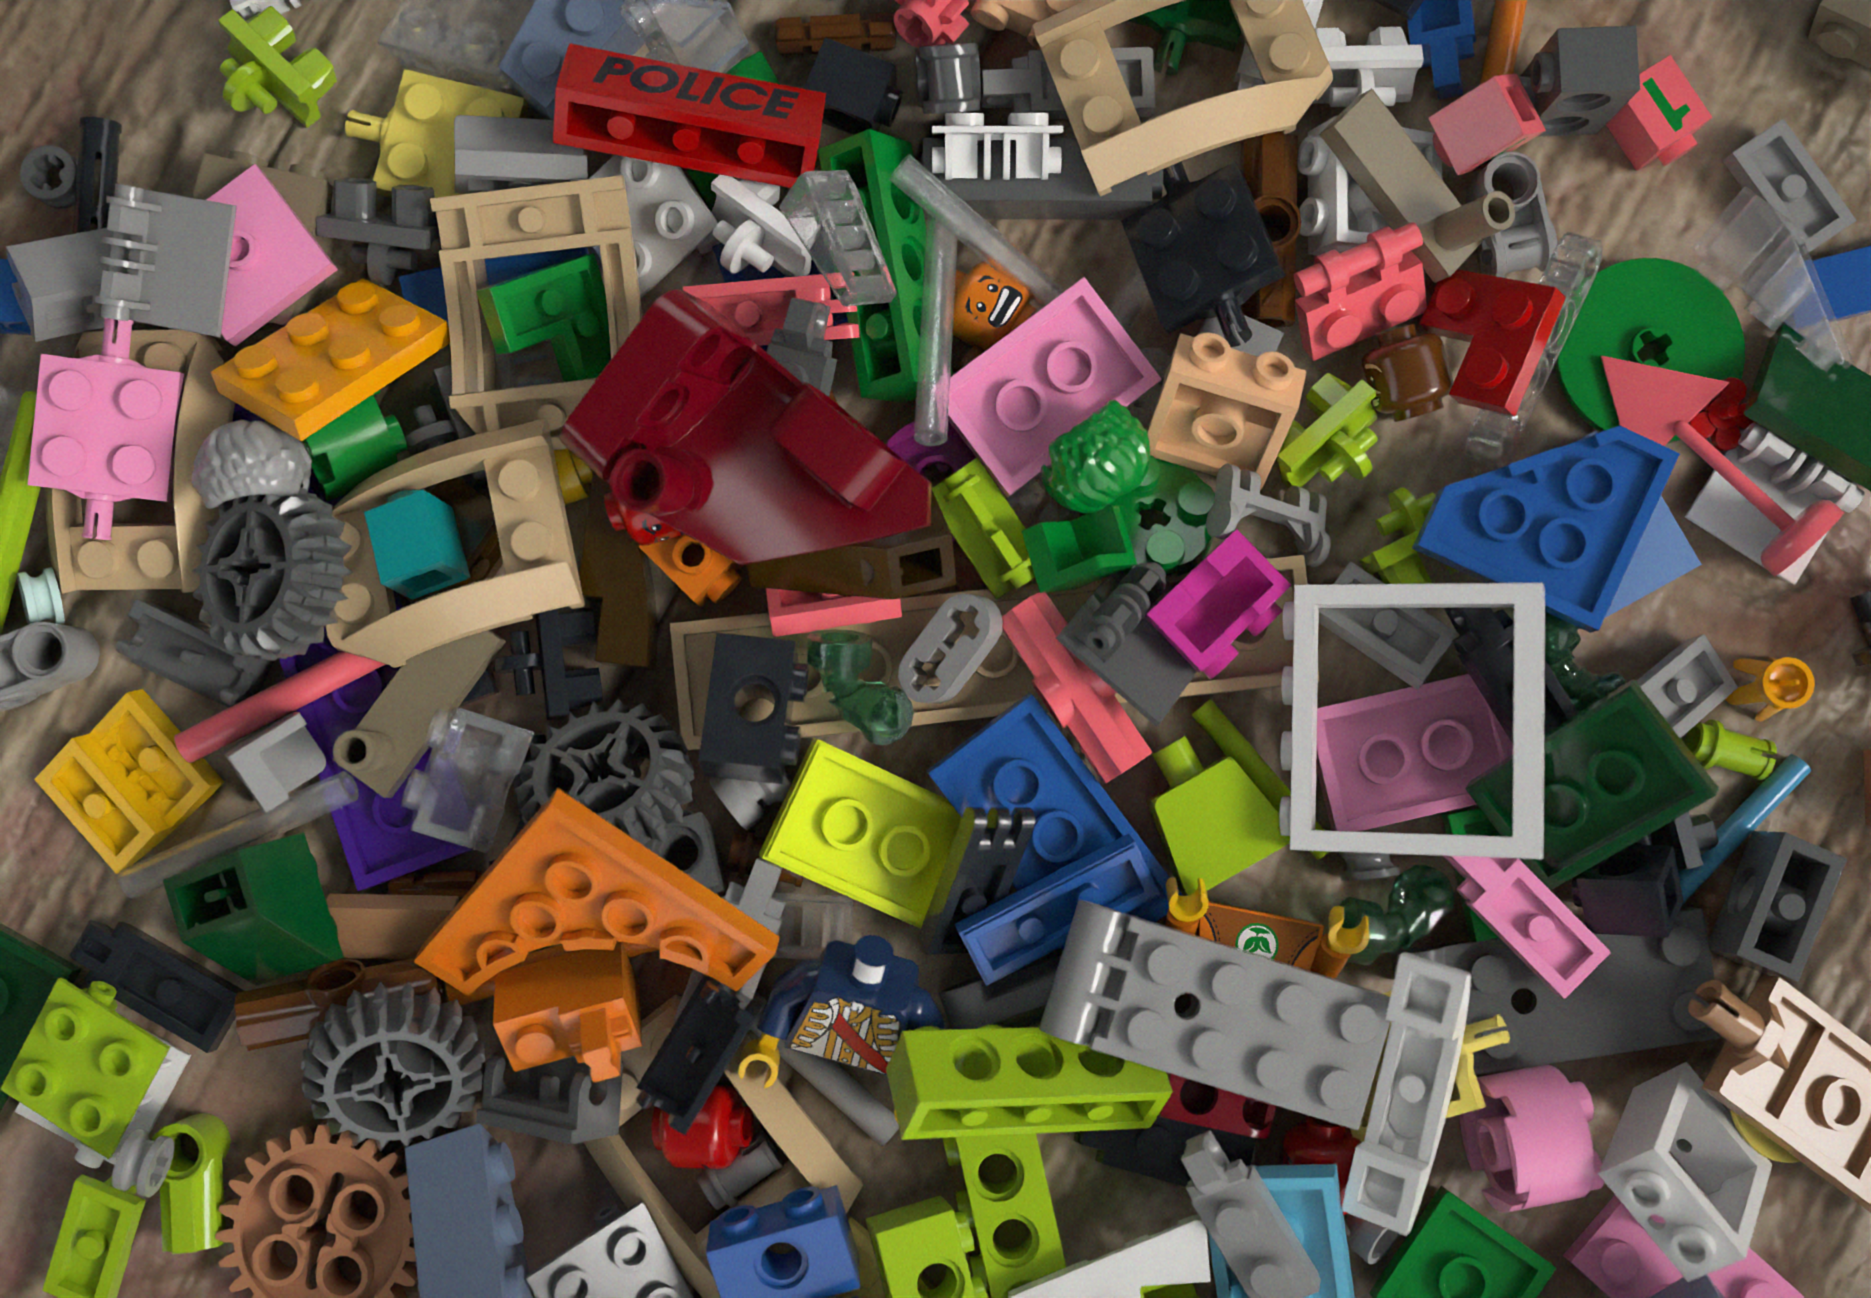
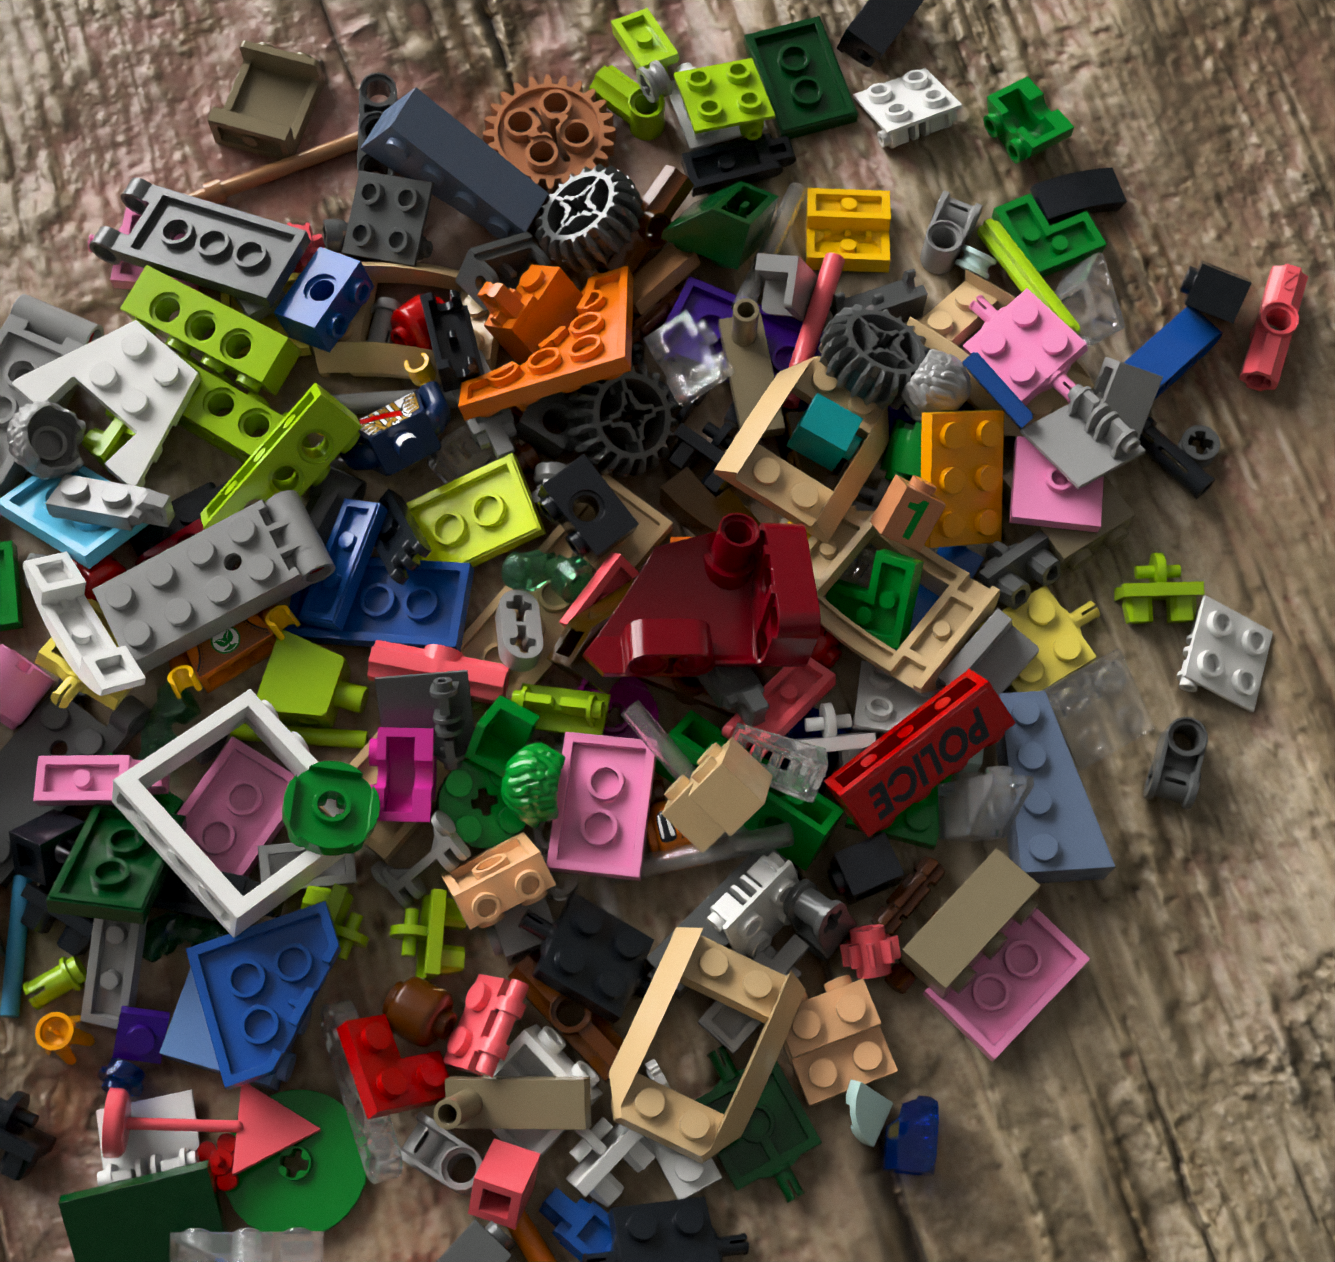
camera: 130 degrees right, 15 degrees down
none -> clear blue plate [97,1058,146,1097]
none -> dark purple plate [112,1006,170,1064]
none -> green plate [282,761,380,856]
none -> tan brick [662,737,773,853]
none -> nougat brick [870,474,946,553]
none -> blue tile [962,352,1033,430]

